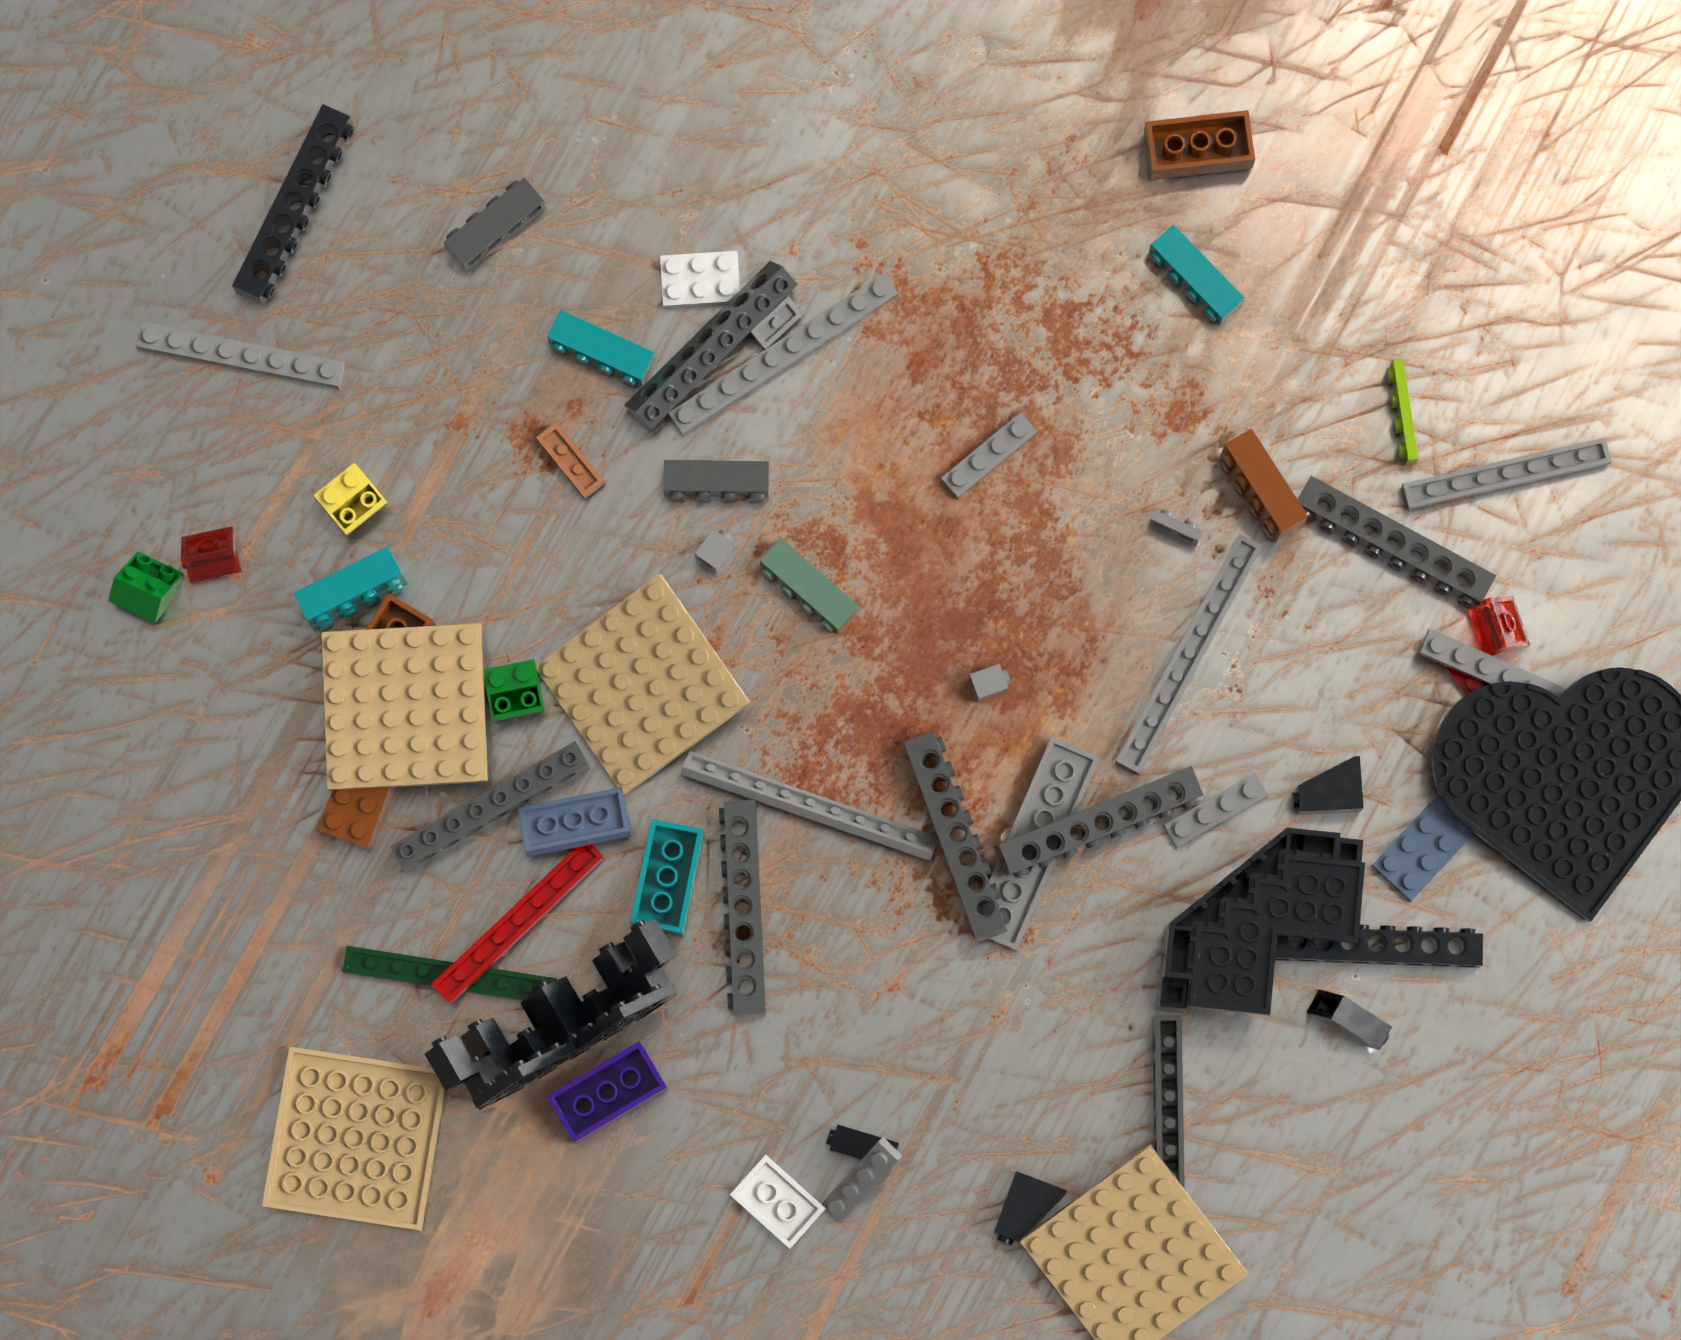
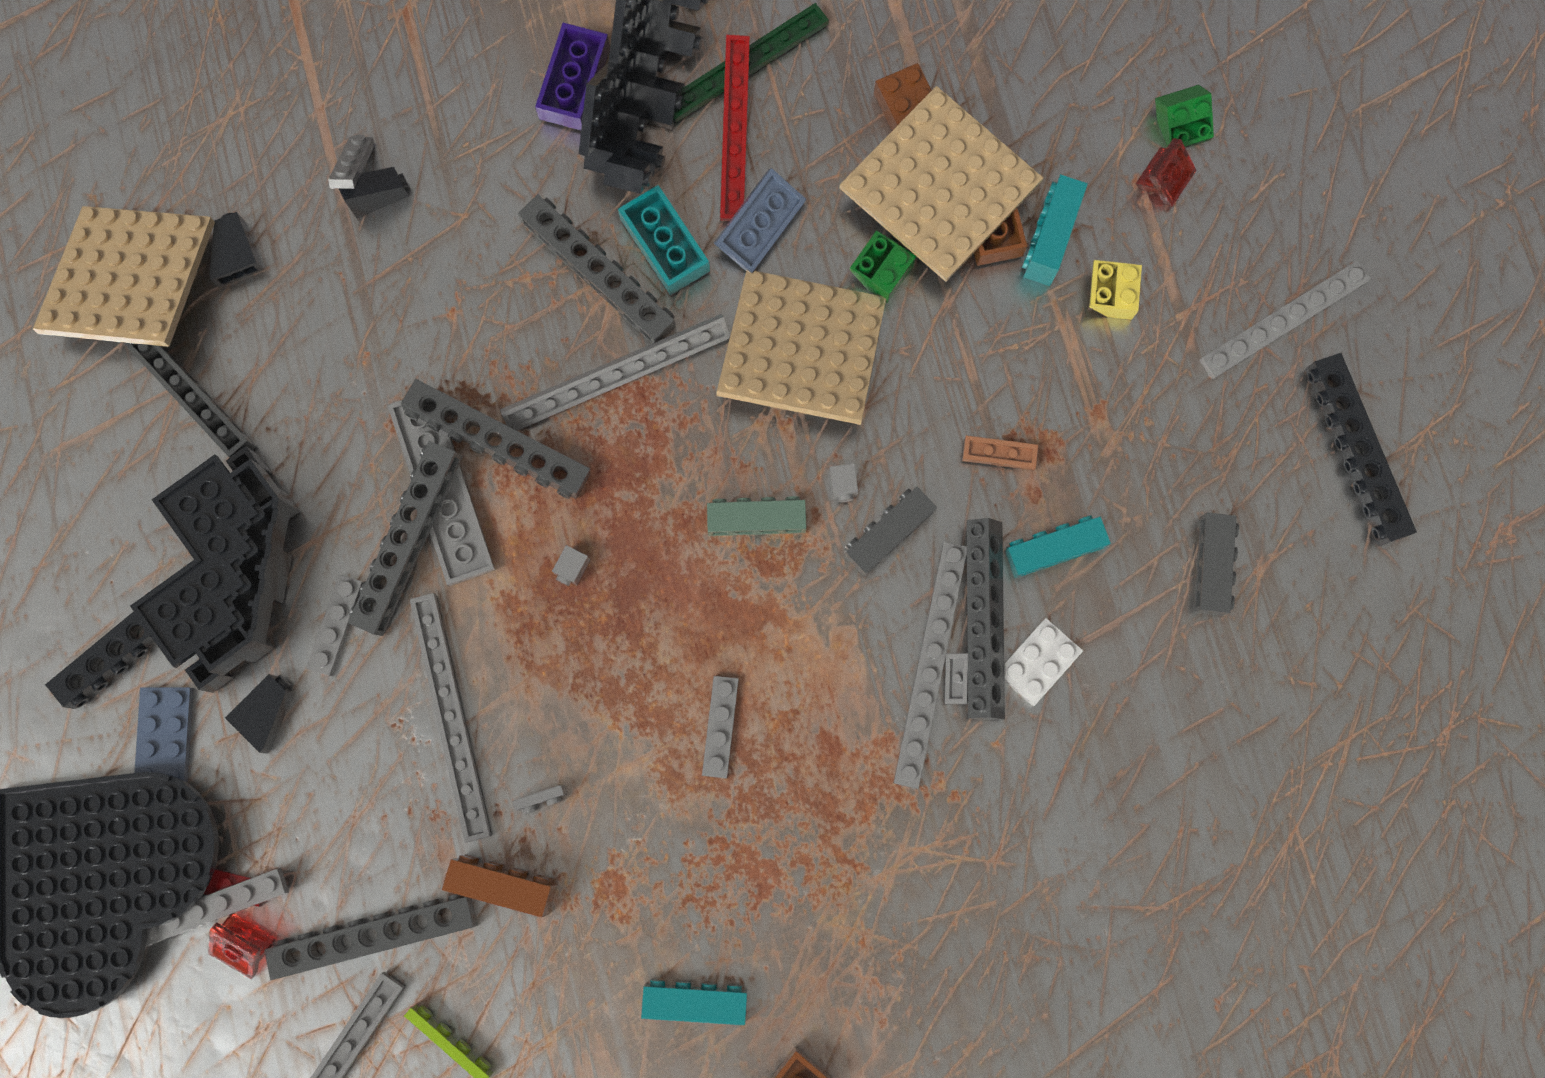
camera: 135 degrees right, 0 degrees up
dark grey brick [390,741,590,873] -> none
white plate [730,1155,826,1249] -> none
slope [1306,989,1392,1050] -> none

